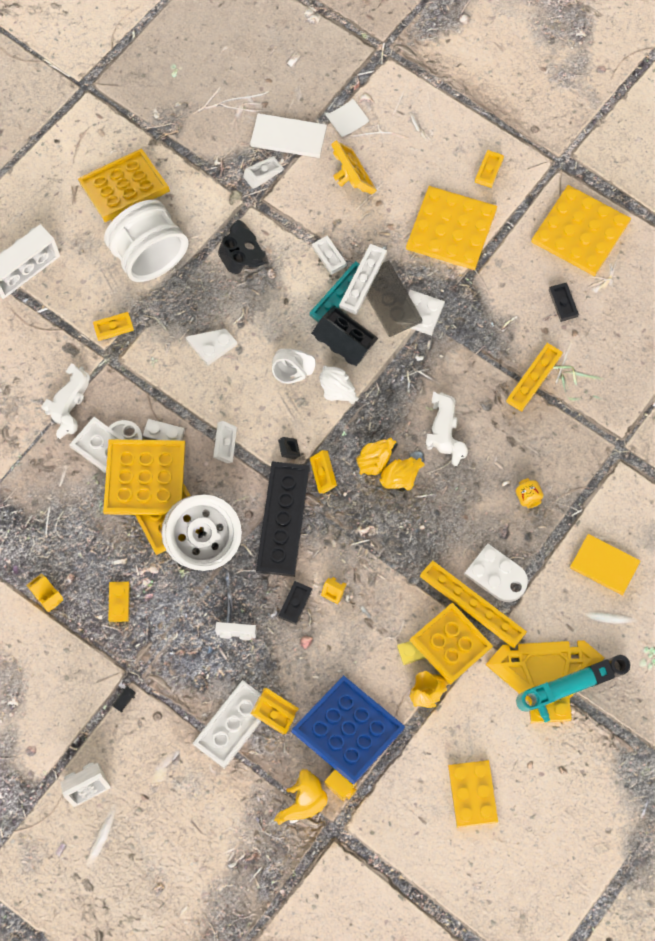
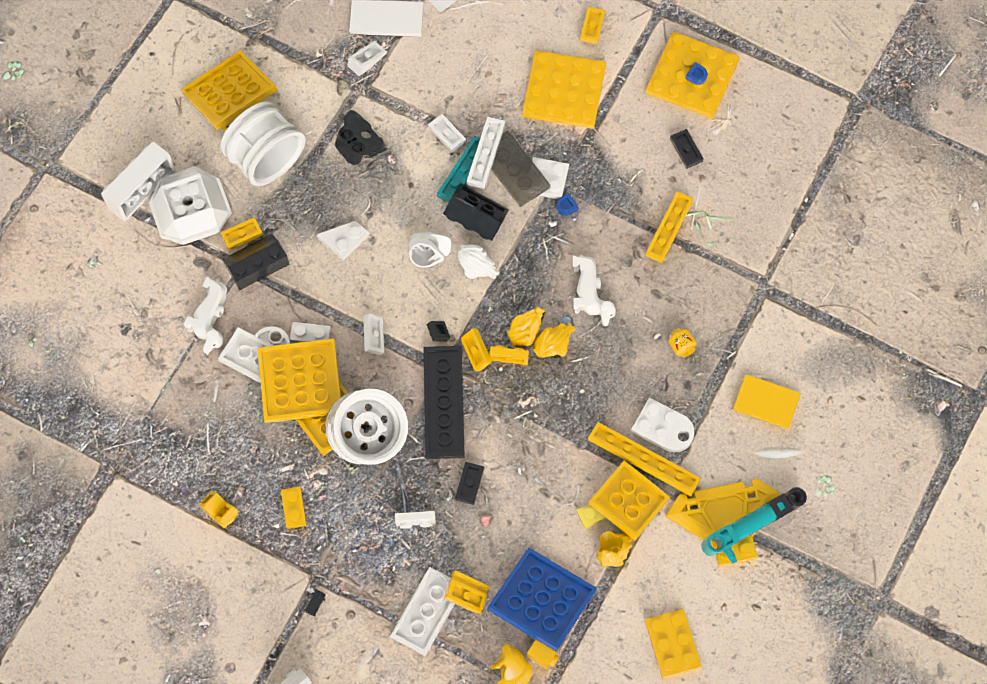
camera: 10 degrees left, 0 degrees up
yellow tile [321,577,347,604] -> none
yellow plate [331,140,377,195] -> none
none -> white piece [149,166,232,245]
none -> black slope [222,234,289,291]
none -> yellow plate [490,345,529,365]
none -> blue tile [556,193,579,216]
none -> blue tile [685,62,708,85]

